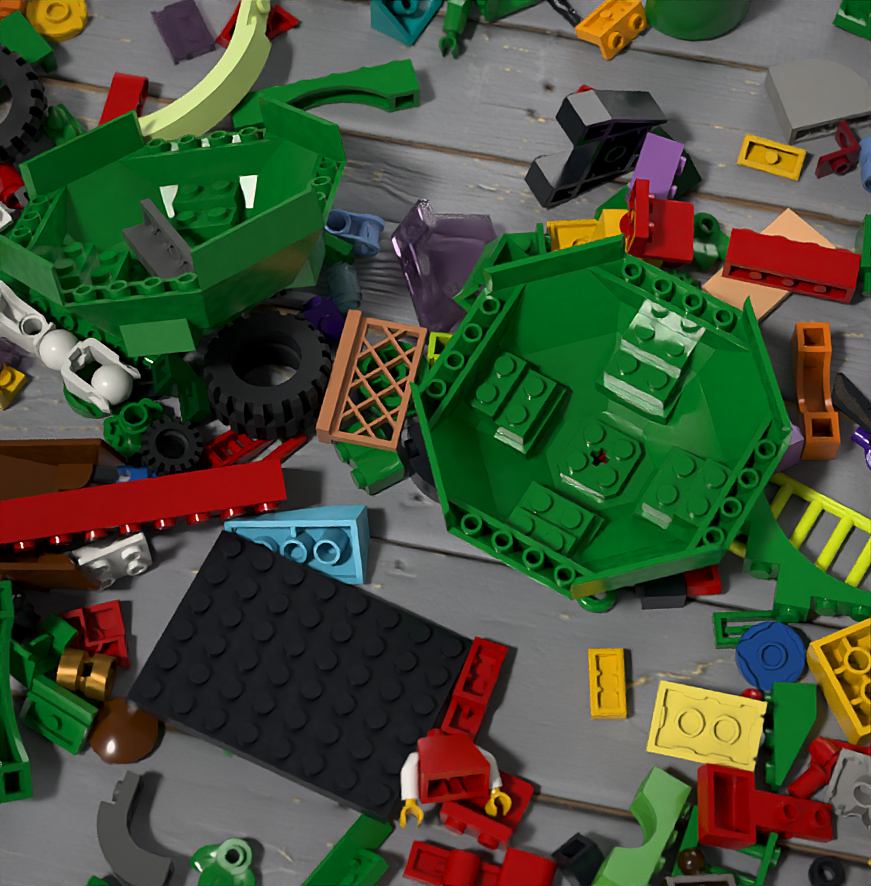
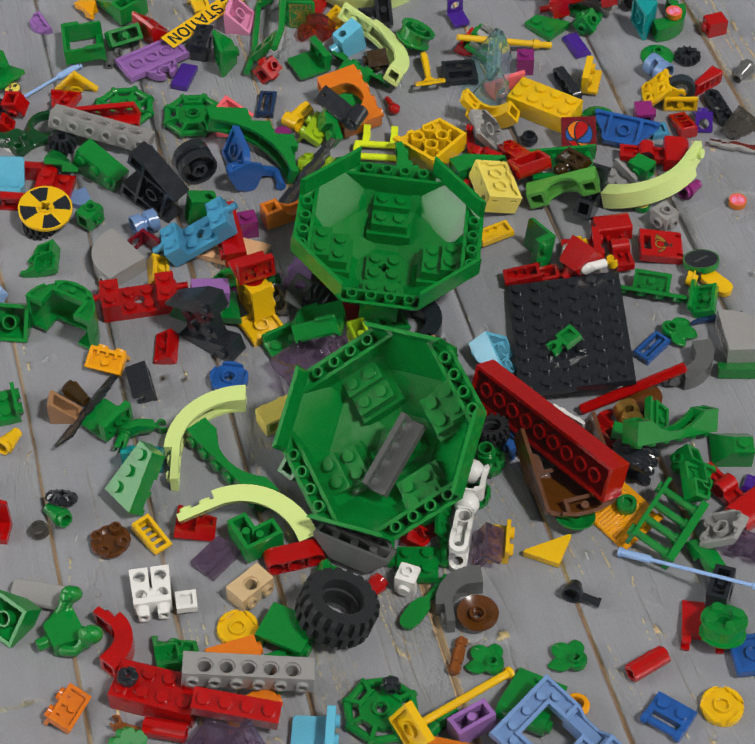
camera: 115 degrees left, 15 degrees down
none -> red brick [93,271,188,323]
none -> black hinge [125,361,158,404]
none -> dark azure brick [152,196,238,267]
none -> yellowish green arch [164,385,247,491]
none -> blue plate [210,361,249,391]
none -> tan brick [226,563,275,612]
none -> green brick [227,512,284,564]
none -> magenta brick [237,209,259,239]
none -> light yellow slope [255,395,287,437]
none -> green bracket [523,218,556,267]
none -> green plate [546,324,583,357]
none -> red axle [578,362,687,415]
none -> blue tile [632,331,671,366]

